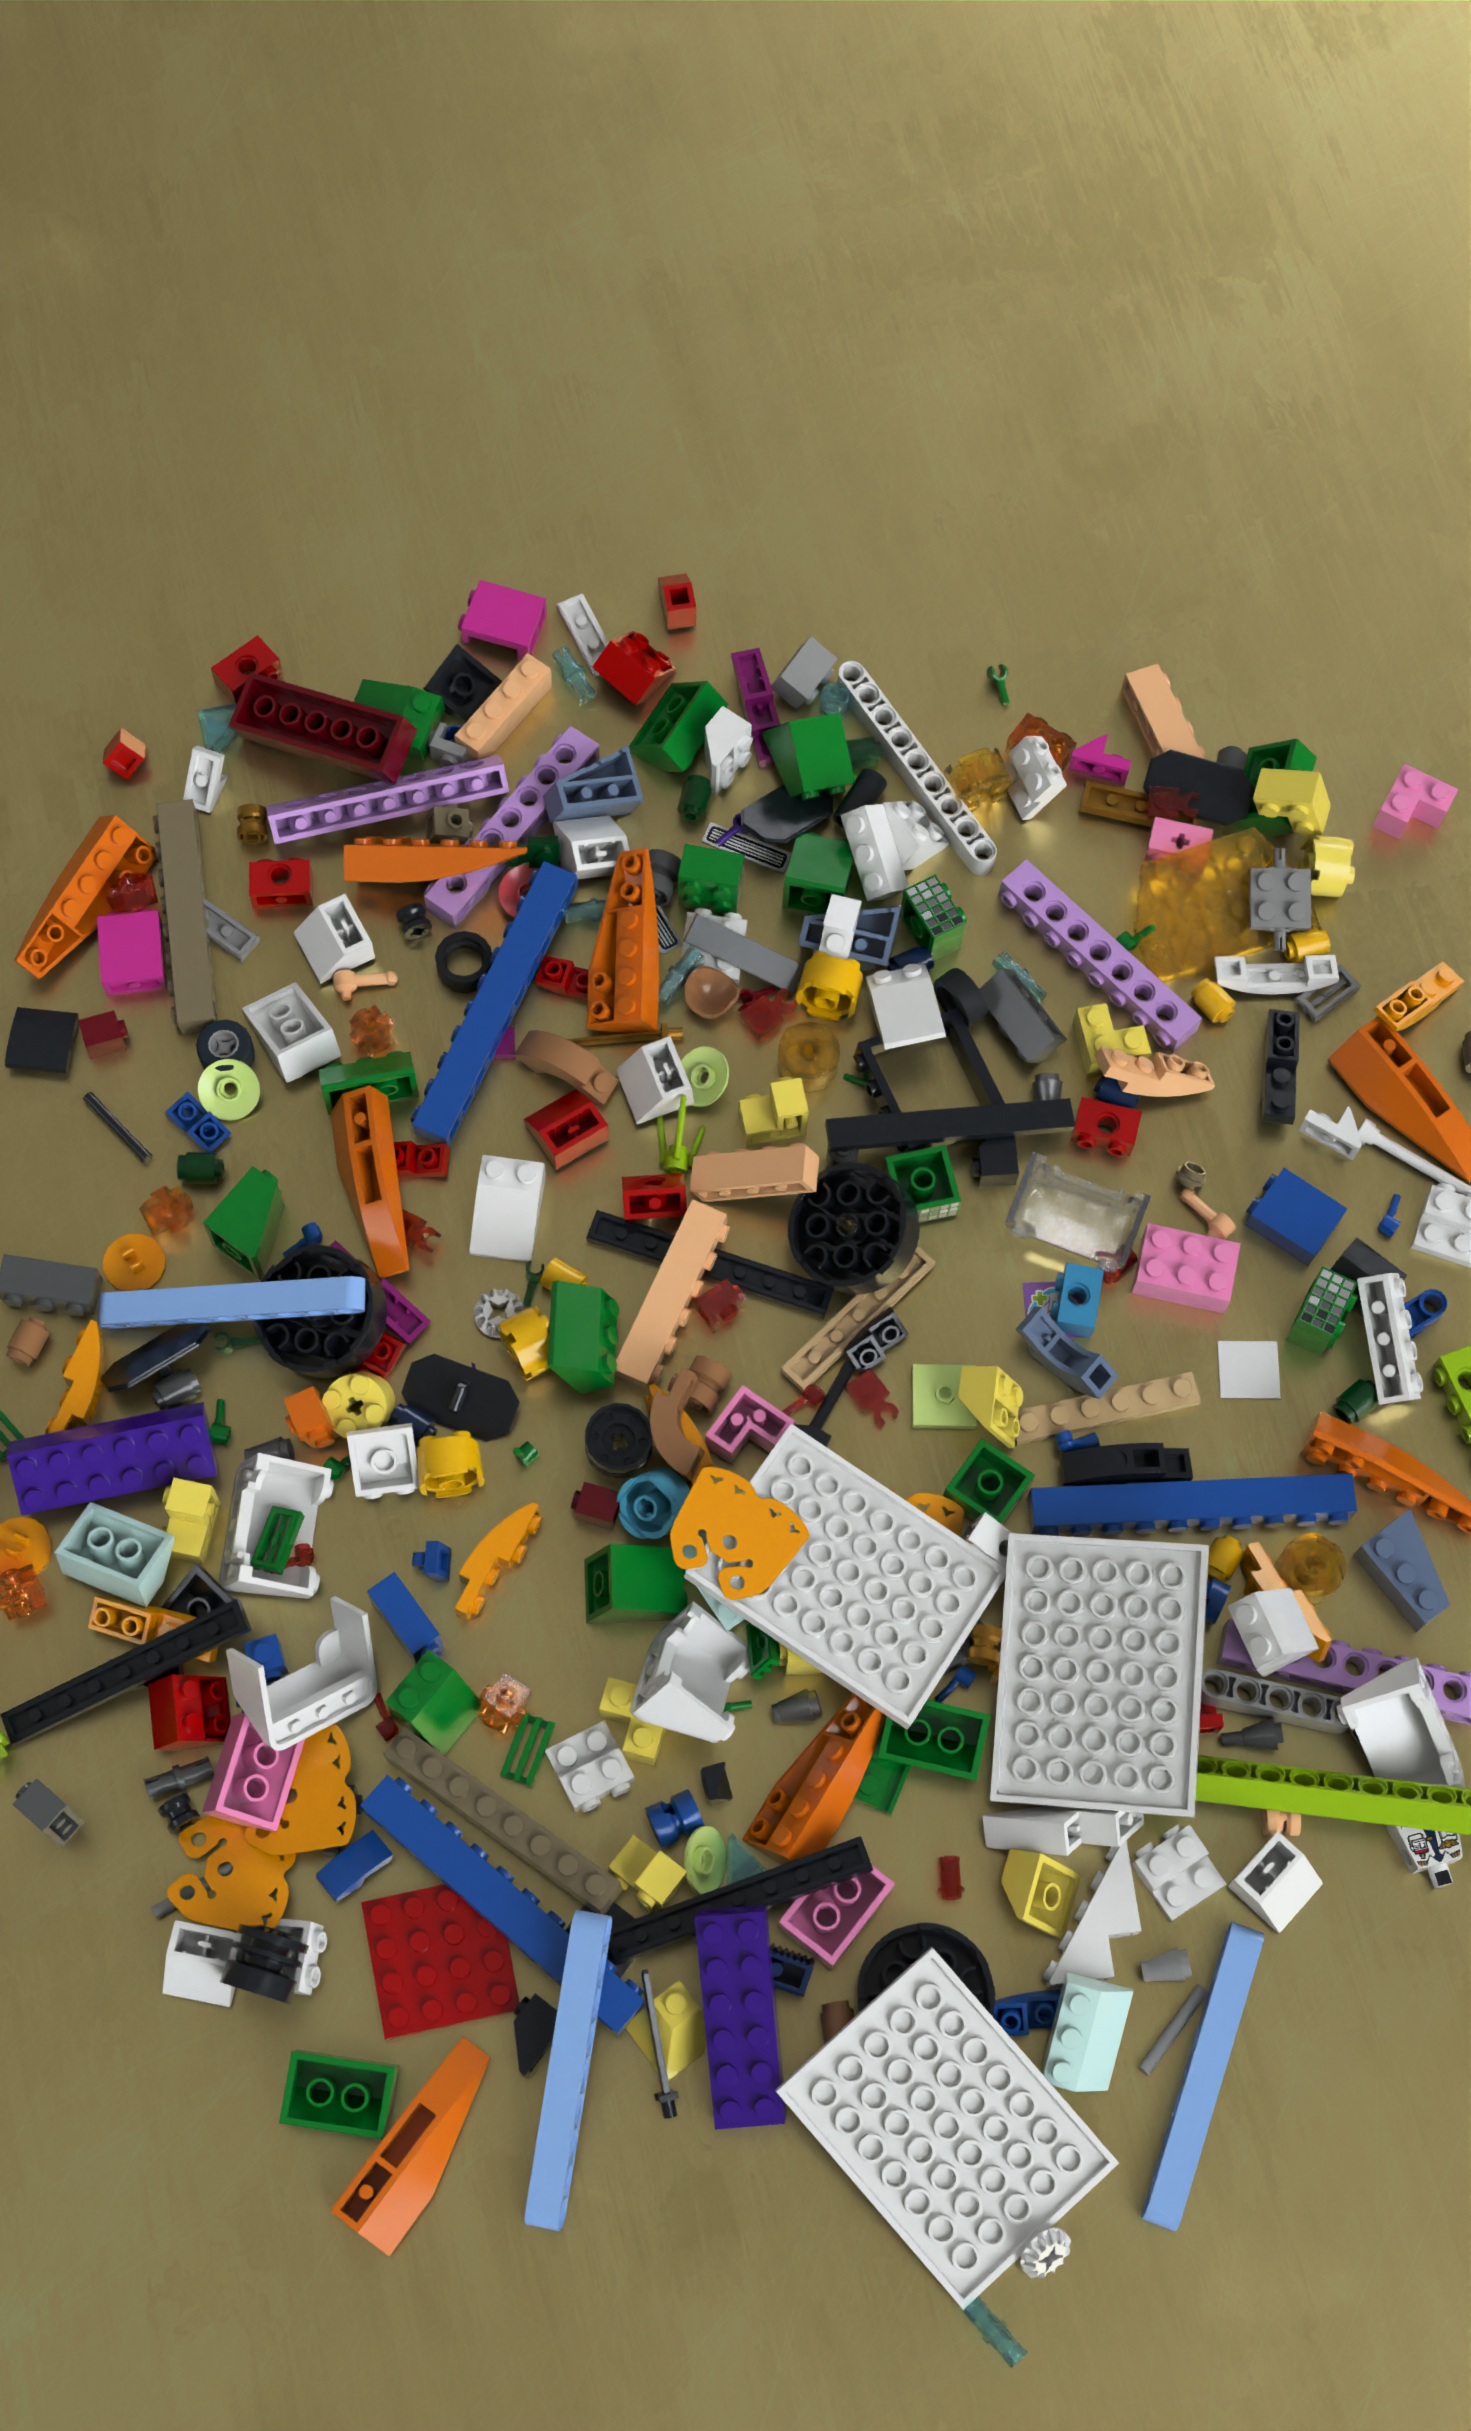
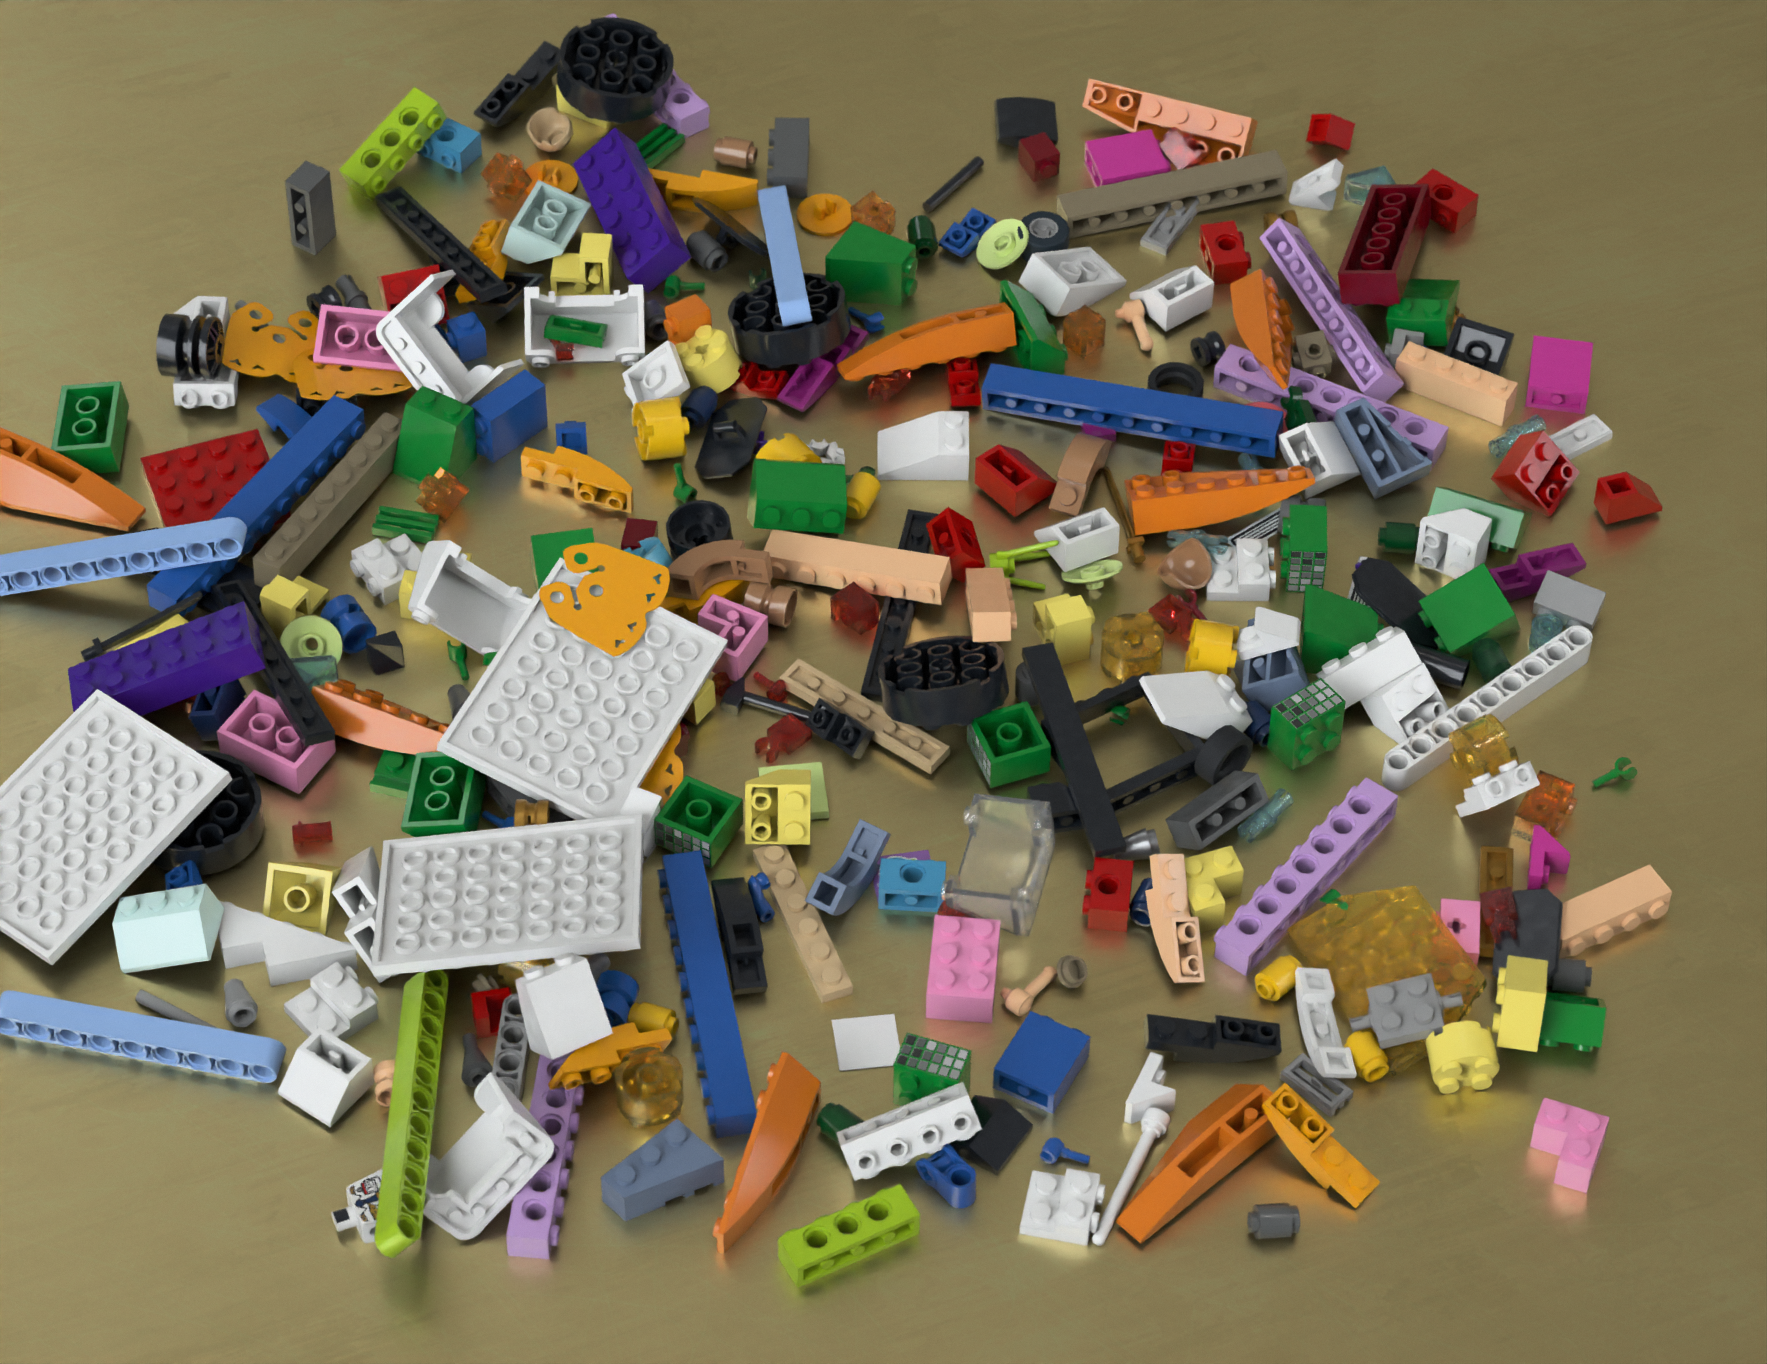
camera: 85 degrees right, 20 degrees down
tile [683,913,804,994] -> none

